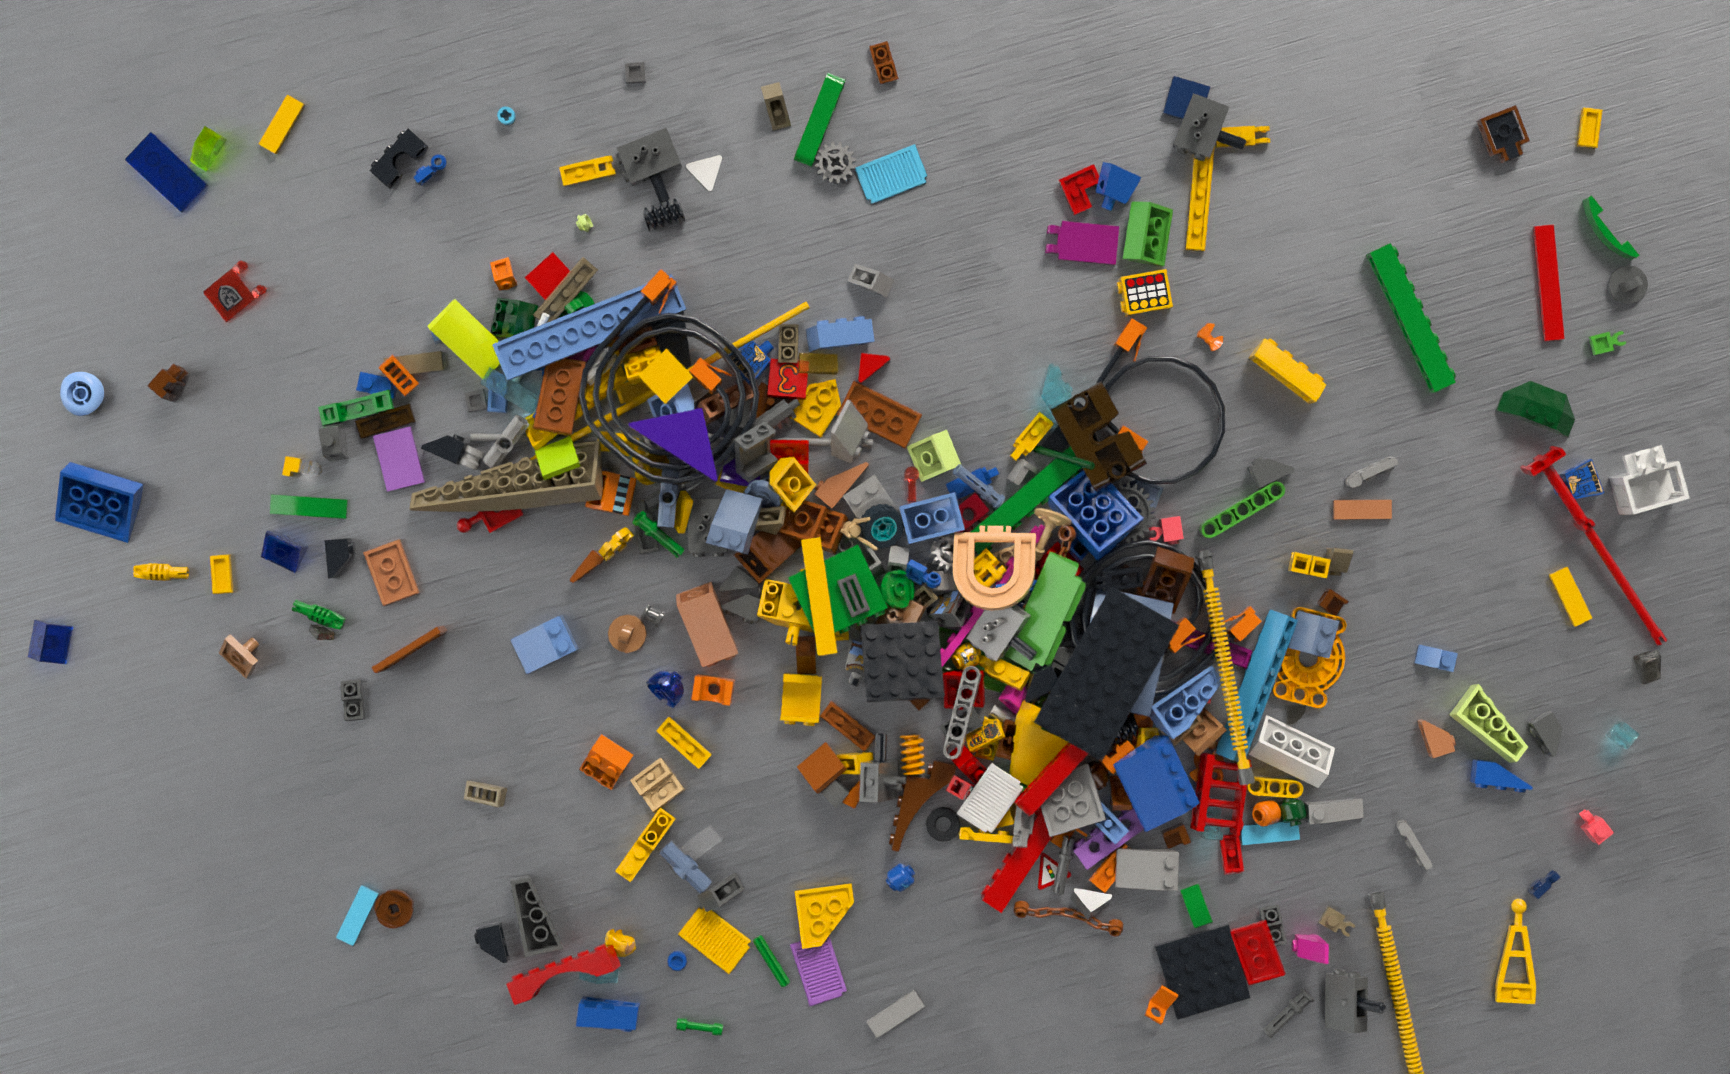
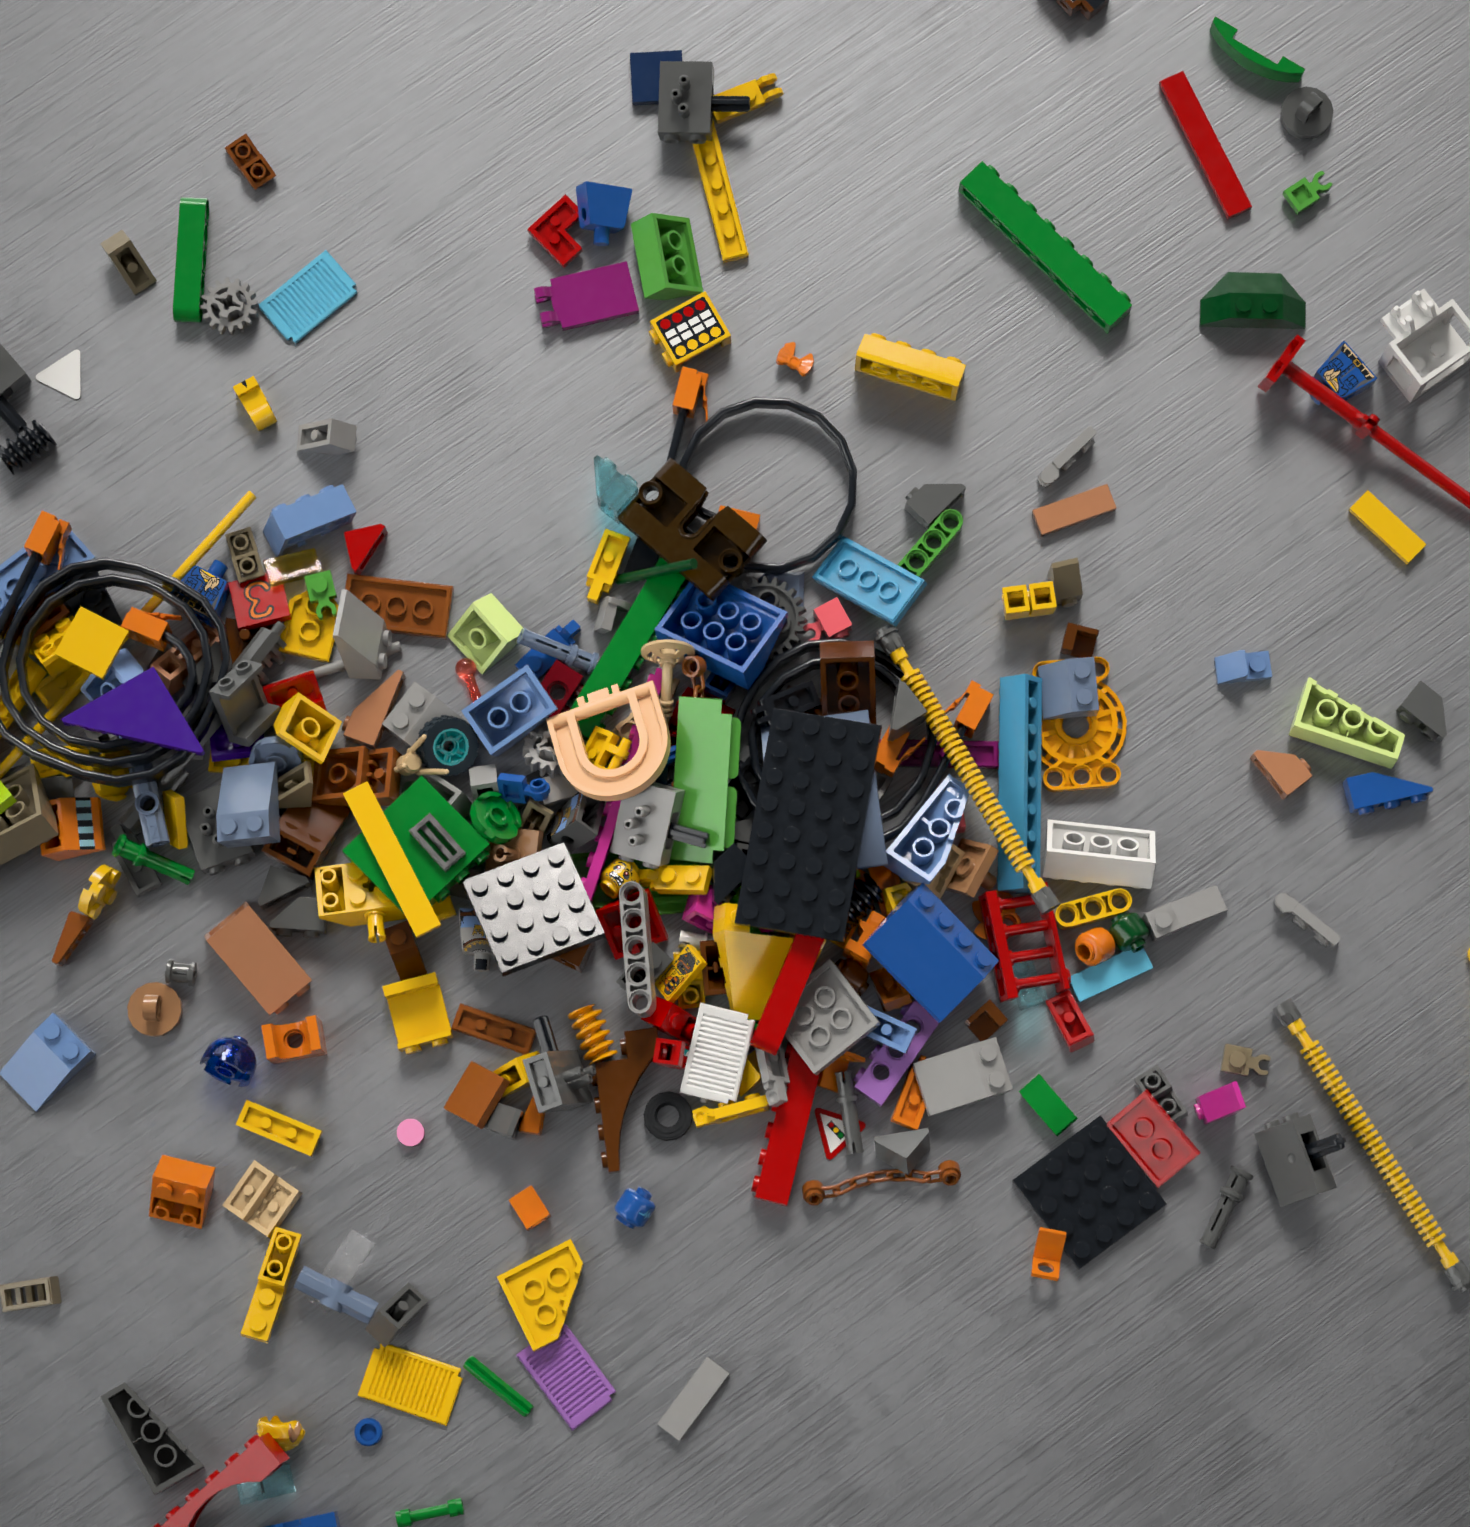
camera: 15 degrees left, 10 degrees down
black slope [474,922,510,963] -> none
clear smoke tile [1286,705,1306,725] -> none
none -> yellow leg [233,376,278,431]
none -> bright green plate [304,570,337,620]
none -> bright pink tile [397,1119,425,1147]
none -> orange bracket [509,1185,551,1231]
none -> dark azure tile [812,536,927,626]
none -> dark grey slope [887,681,927,741]

